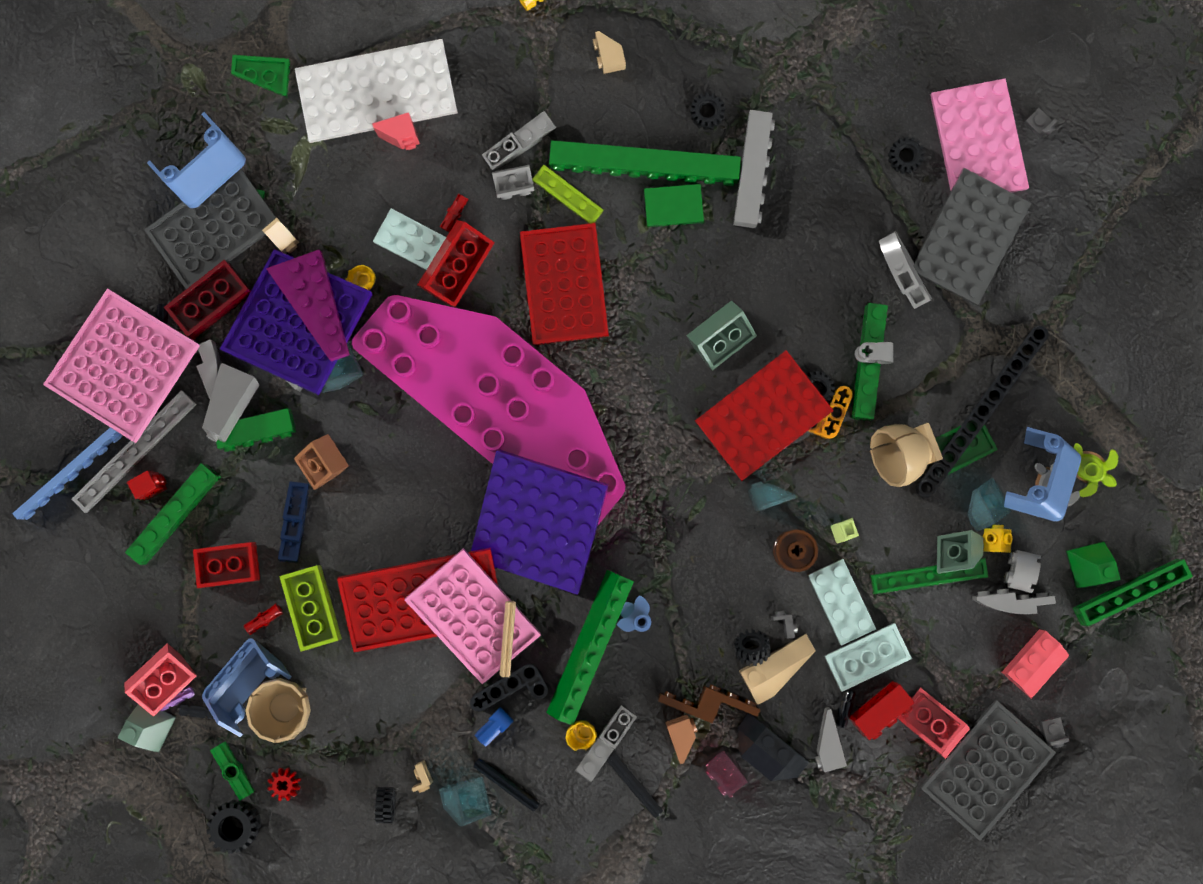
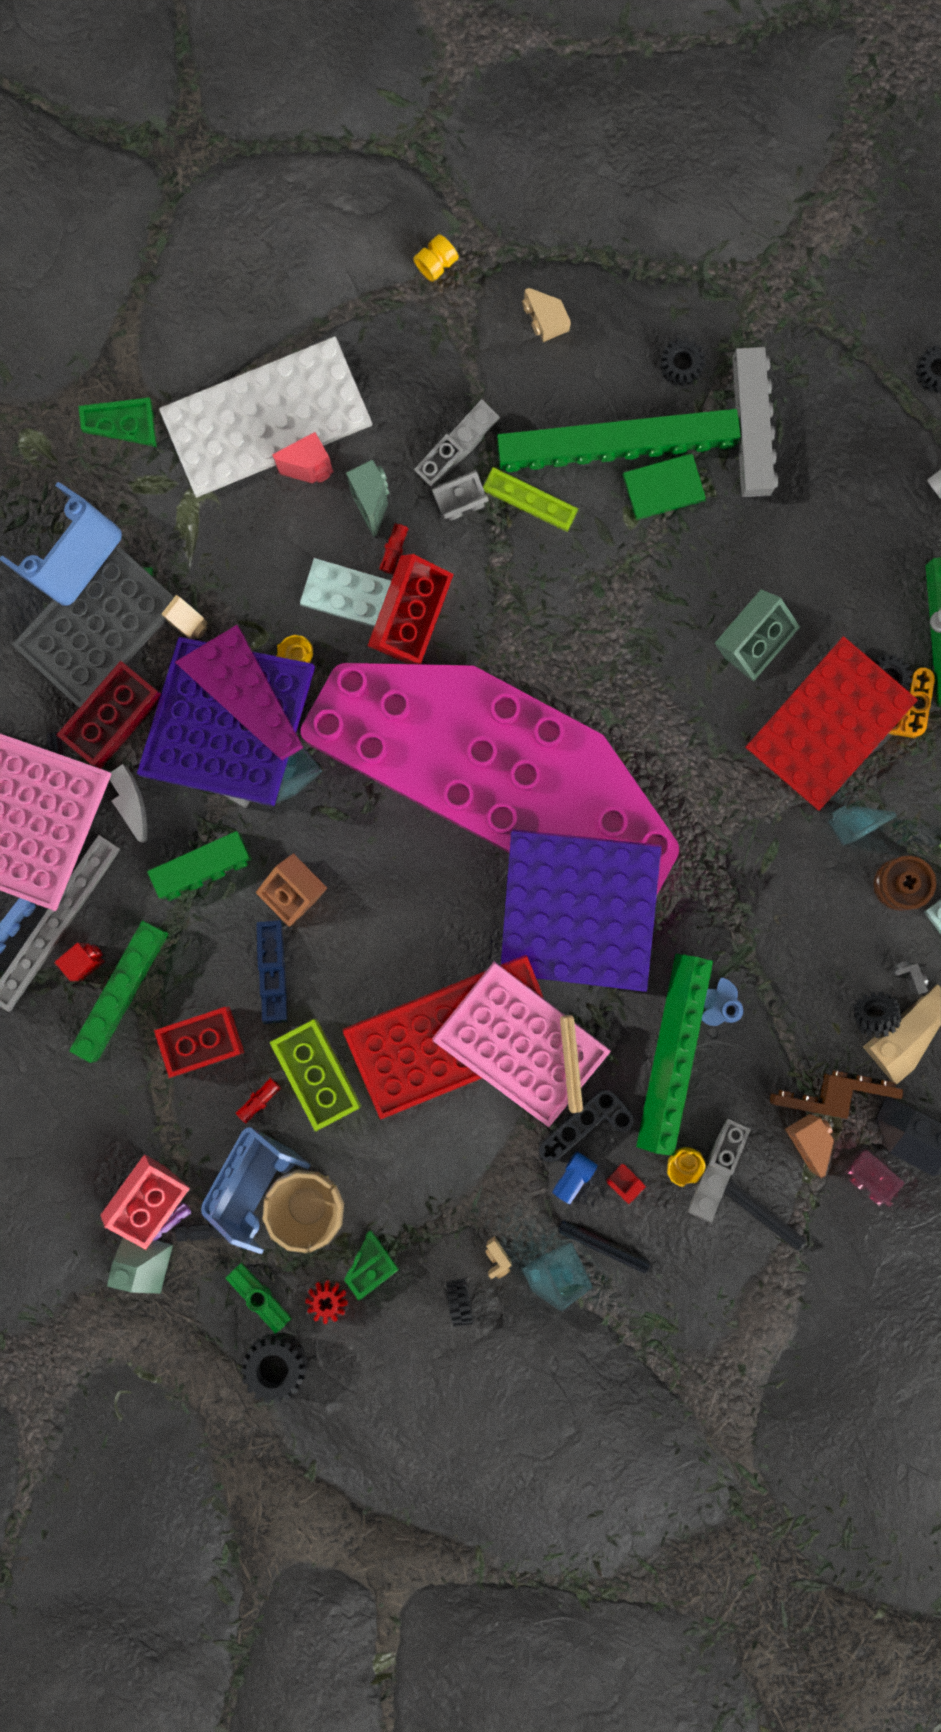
camera: 10 degrees left, 0 degrees up
light grey slope [202,363,259,443] -> none
red plate [520,223,609,345] -> none
none -> green wing [344,1230,400,1300]
none -> sand green slope [346,460,389,537]
none -> red panel [606,1164,646,1204]

